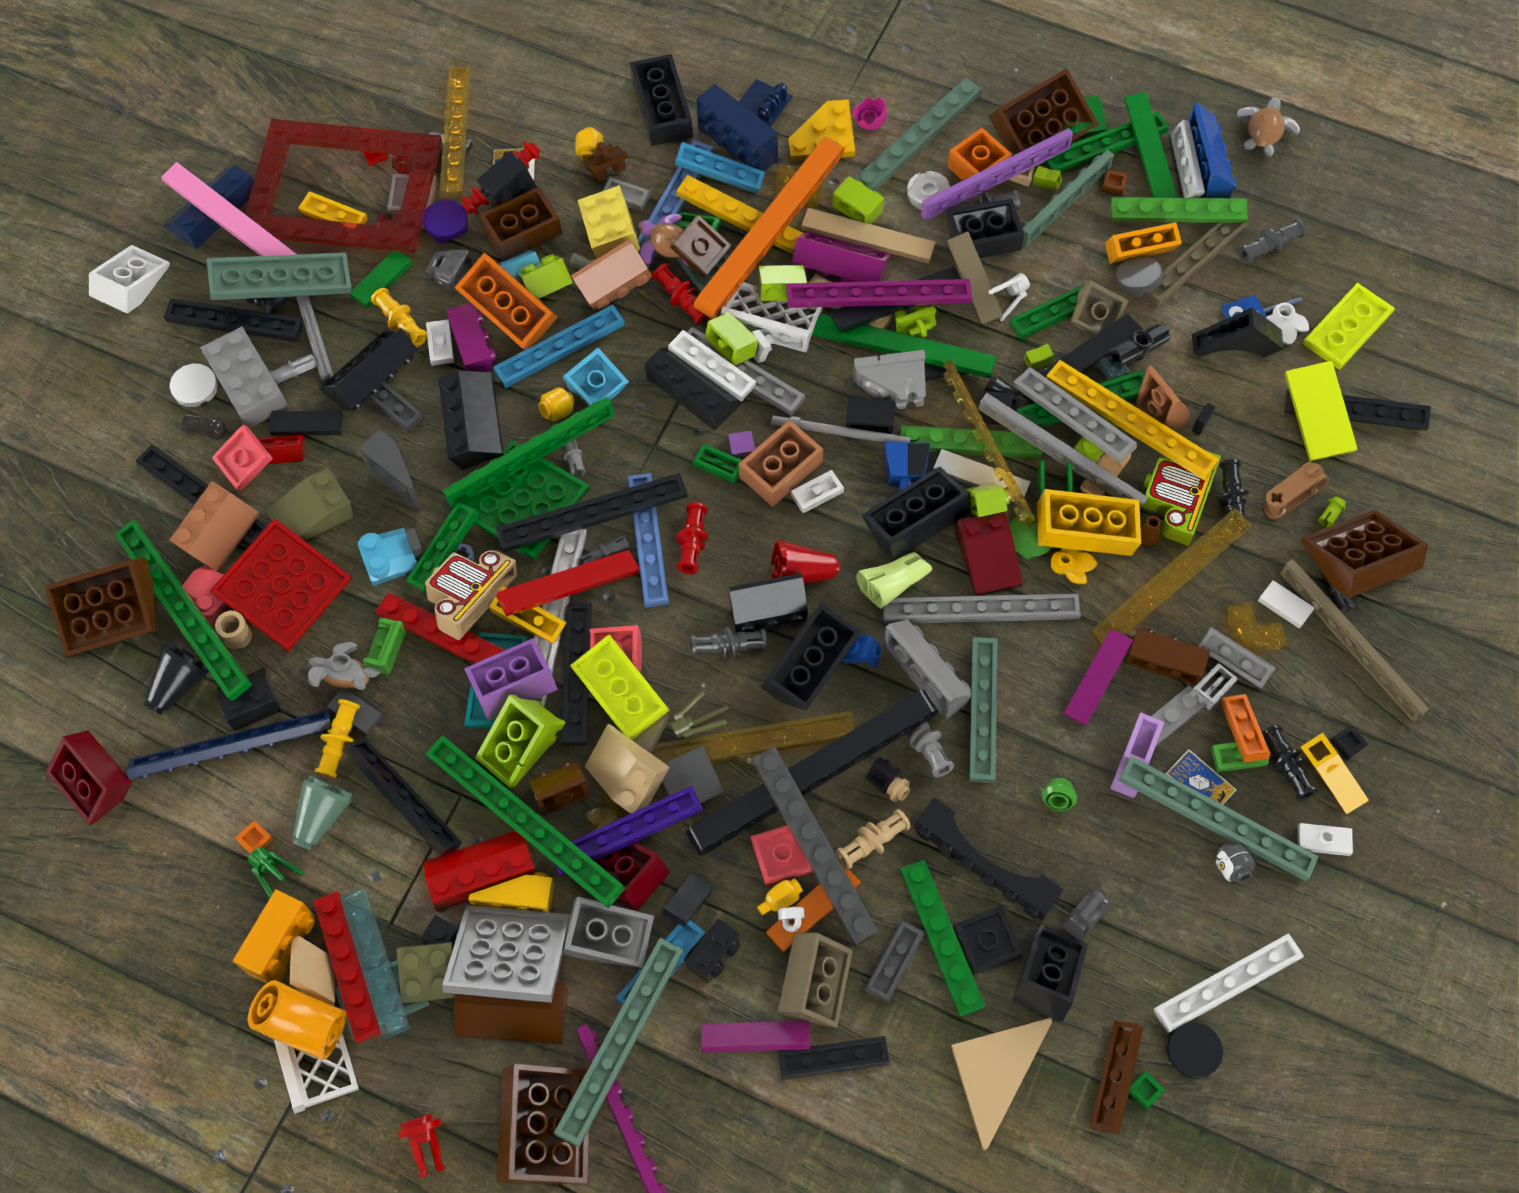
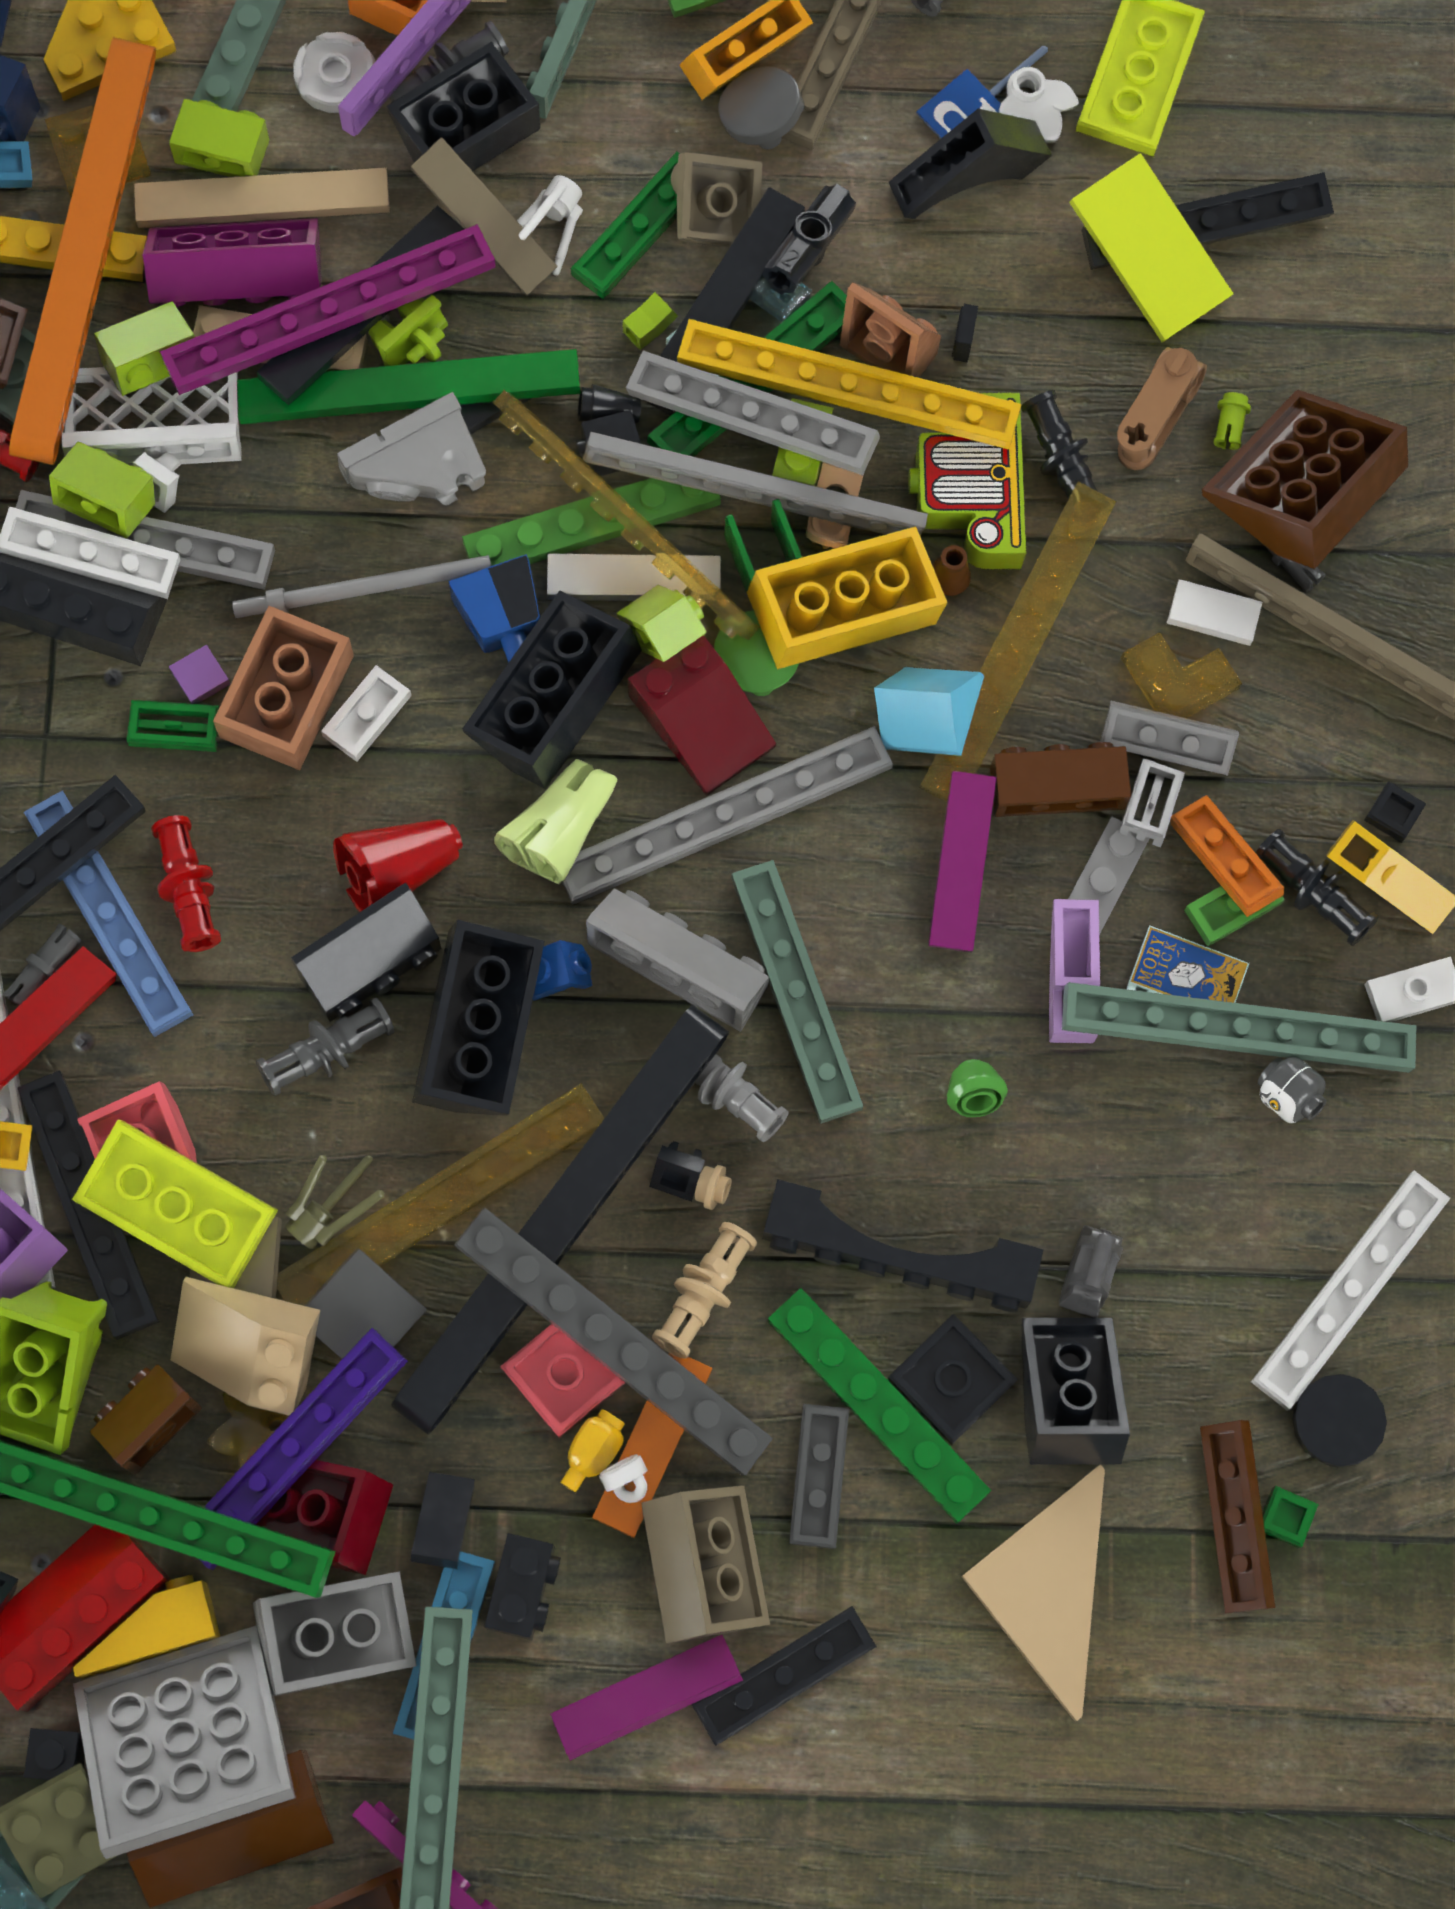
camera: 30 degrees left, 10 degrees up
black brick [846,396,895,434] -> none
yellow plate [1051,548,1097,584] -> none
none -> medium azure slope [874,667,984,756]

